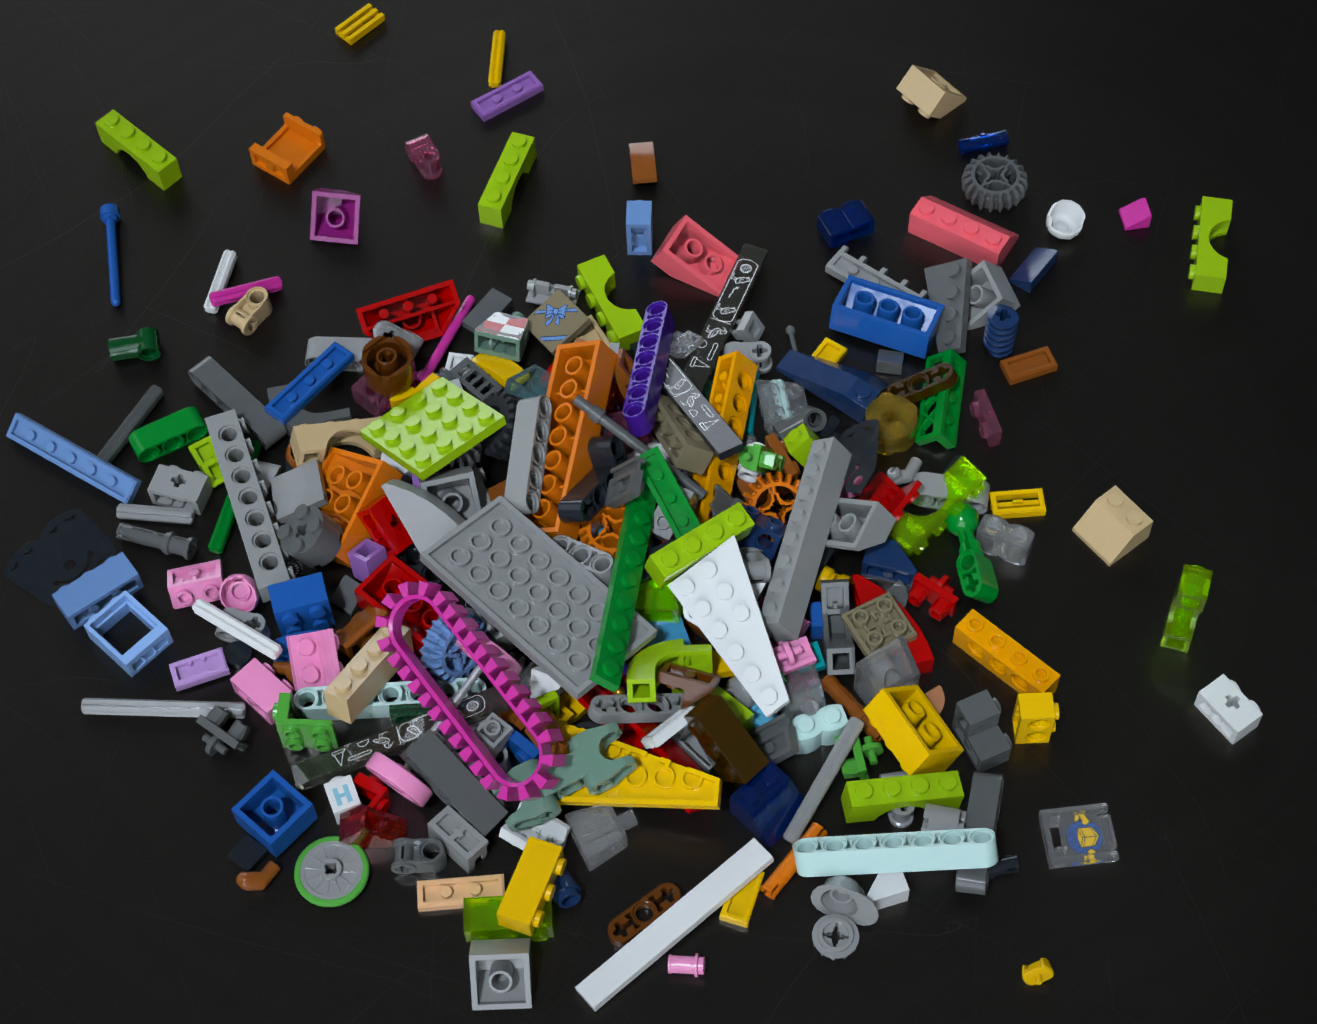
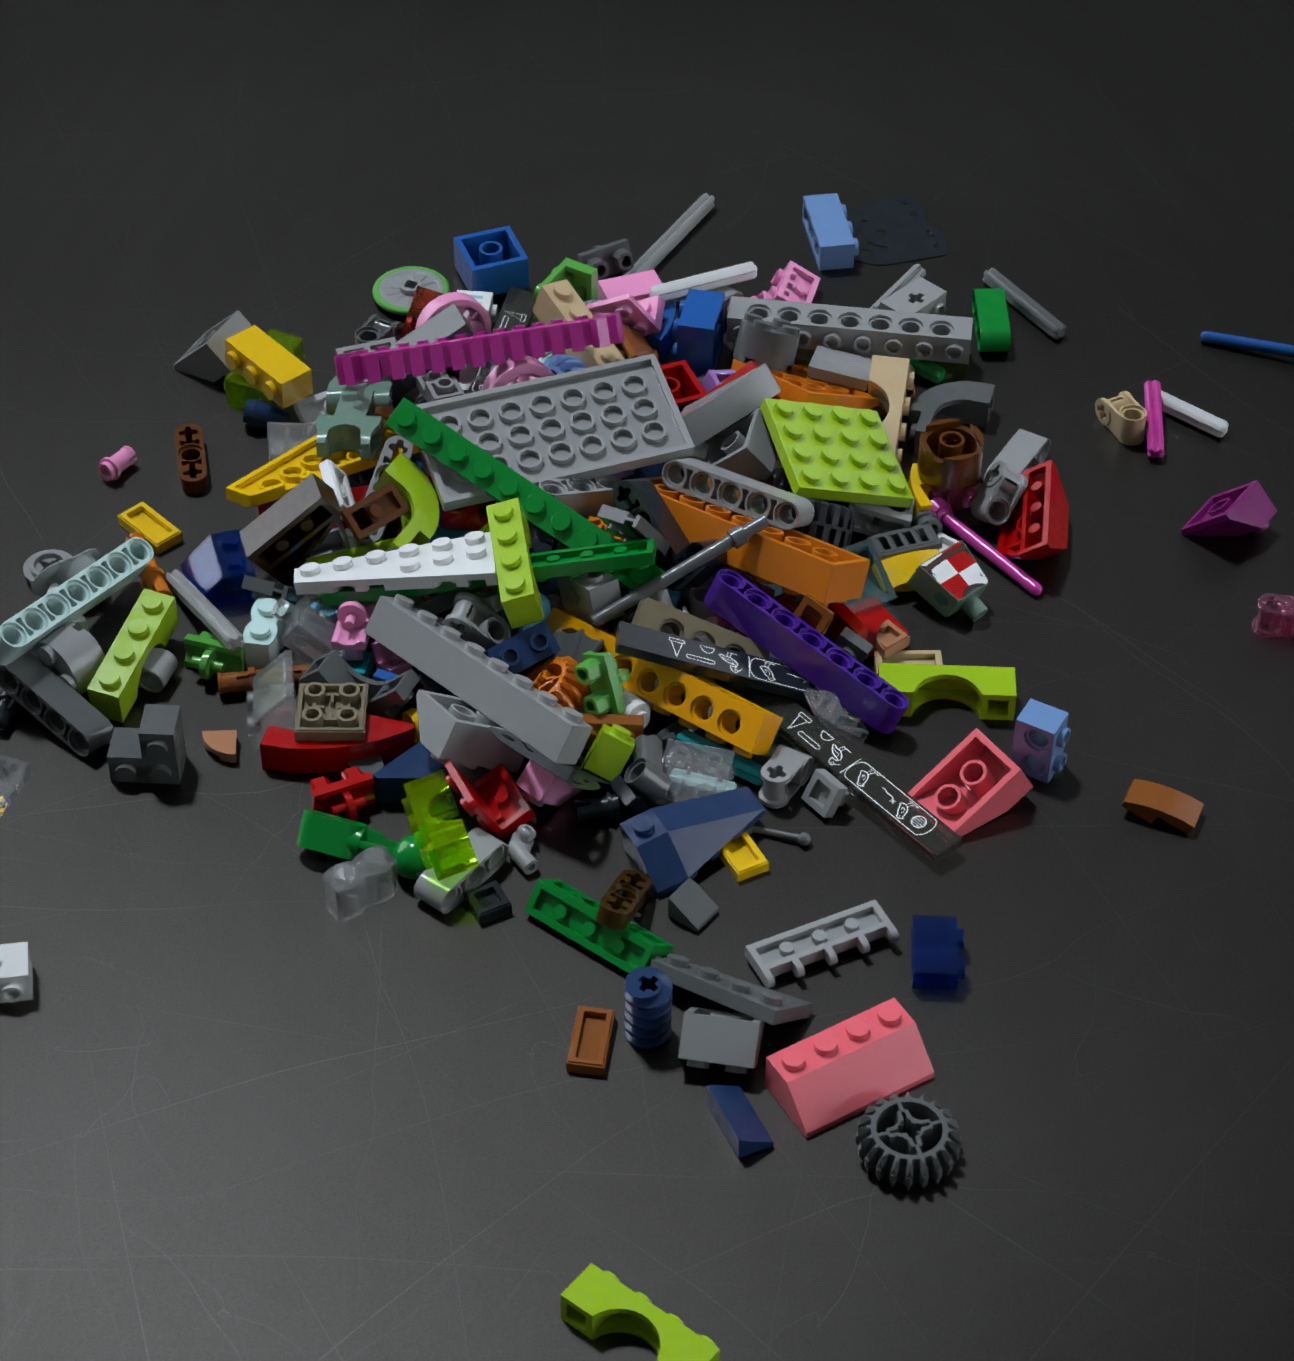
camera: 115 degrees right, 15 degrees down
medium blue tile [6,413,142,504] -> none
light blue window [83,590,174,677] -> none
dark green piece [108,327,161,361] -> none
dark grey pin [116,522,198,561] -> none
lavender plate [168,647,230,692] -> none
dark grey beam [188,356,287,450] -> none
dark orange arm [236,861,281,891] -> none
blue tile [264,342,355,426] -> none
light nougat tile [417,874,505,912] -> none
dark grey tile [462,288,513,333] -> none
lime arch [478,132,537,229] -> none
light grey hinge [526,278,581,305] -> none
dark tan tile [527,289,592,357] -> none
white tile [575,838,774,1012] -> none
blue slope [829,275,945,359] -> none
yellow brick [863,685,964,775] -> none
clear yellow brick [864,392,918,455] -> none
tan slope [896,65,967,119] -> none
light orange brick [953,609,1061,694] -> none
clear blue pin [958,129,1009,154] -> none
clear pink plate [970,389,1002,447] -> none
yellow tile [989,488,1046,520] -> none
yellow brick [1012,692,1059,744] -> none
white hair [1046,199,1086,240] -> none
tan slope [1072,485,1153,567] -> none
dark pink slope [1119,198,1152,231] -> none
clear neon green arch [1160,564,1213,653] -> none

